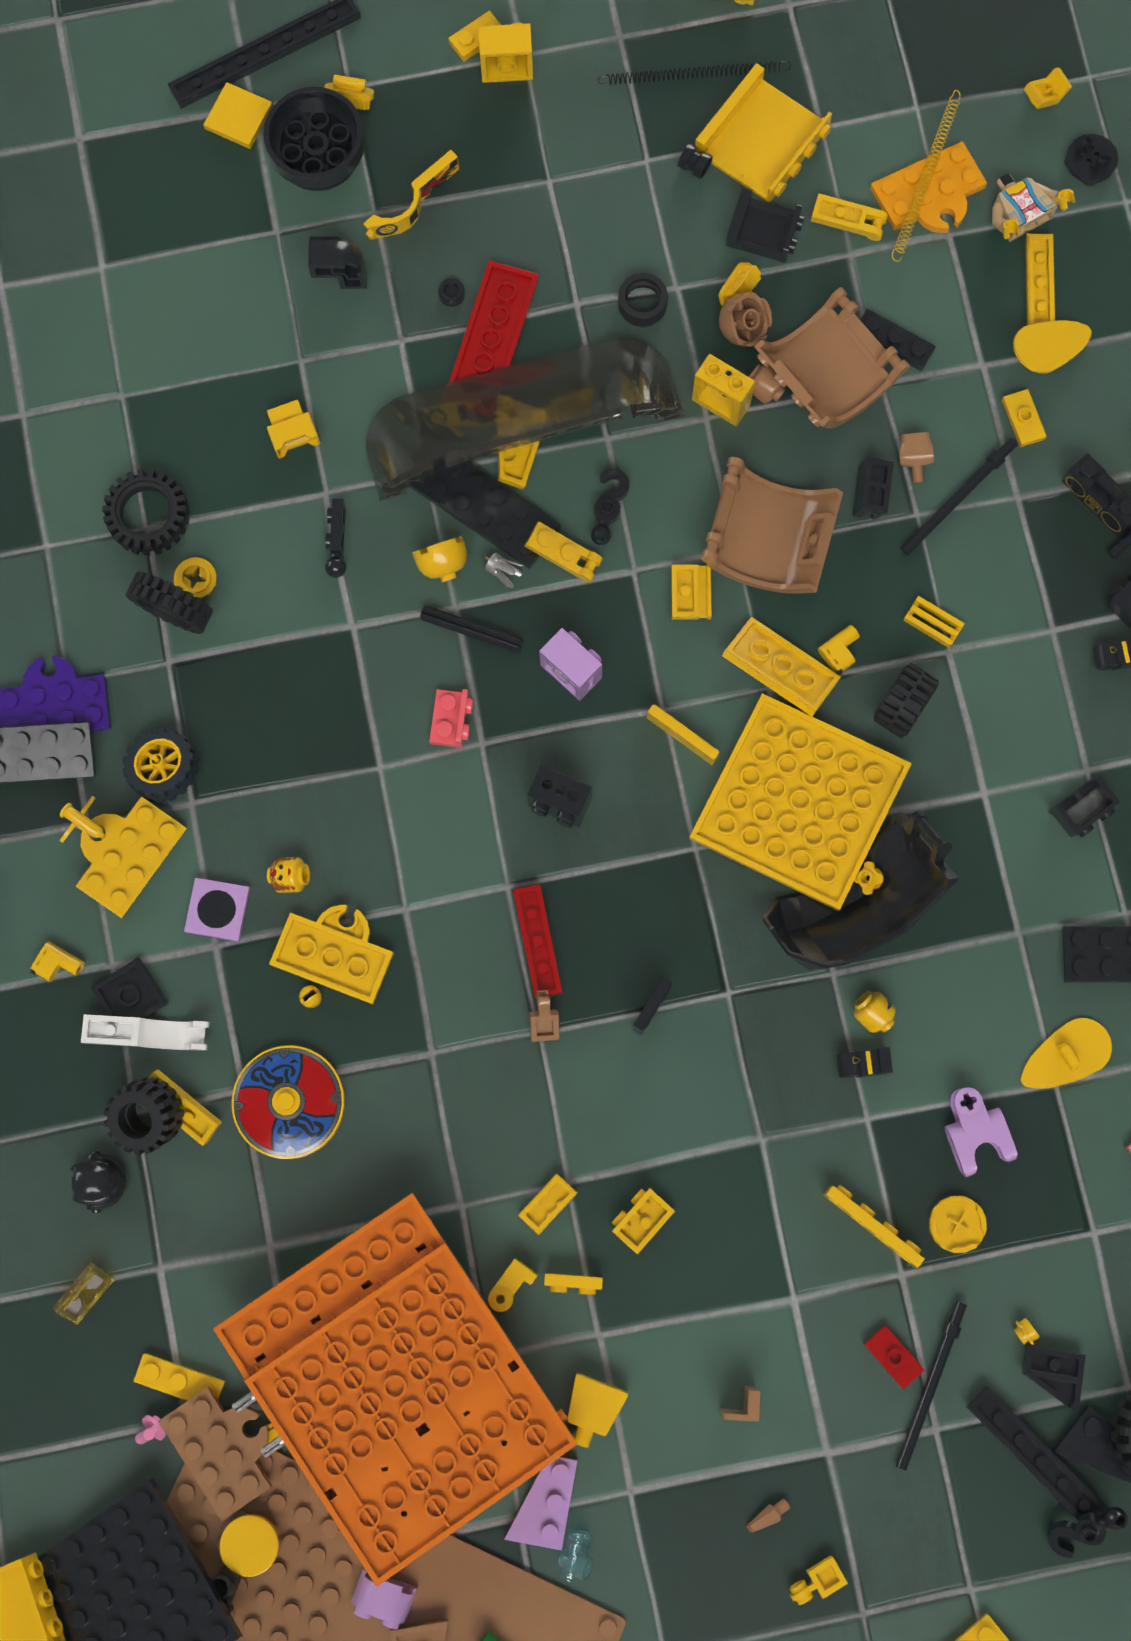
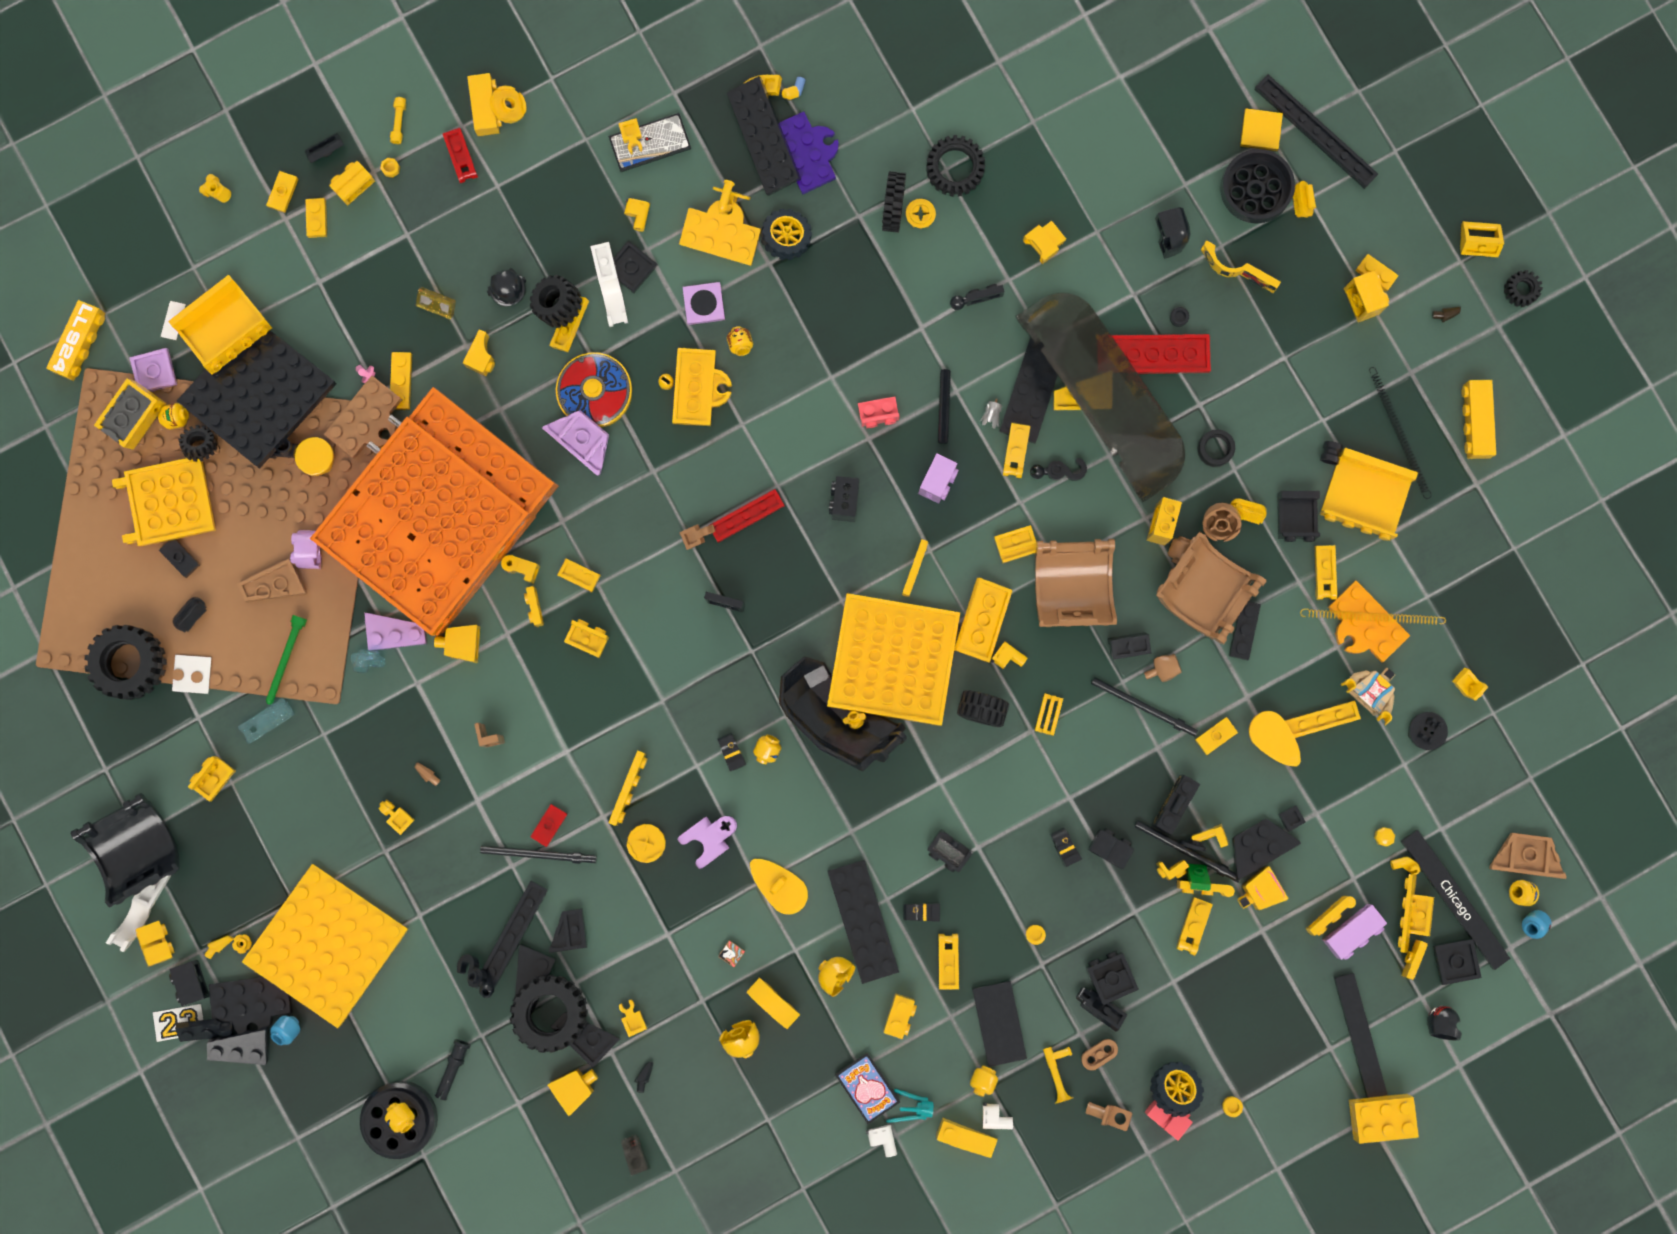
camera: 70 degrees right, 5 degrees up
yellow cylinder [412,536,467,582] -> none
yellow plate [1013,1318,1040,1346] -> none
none -> yellow arch [463,329,495,376]
none -> lavender wing [542,410,609,476]

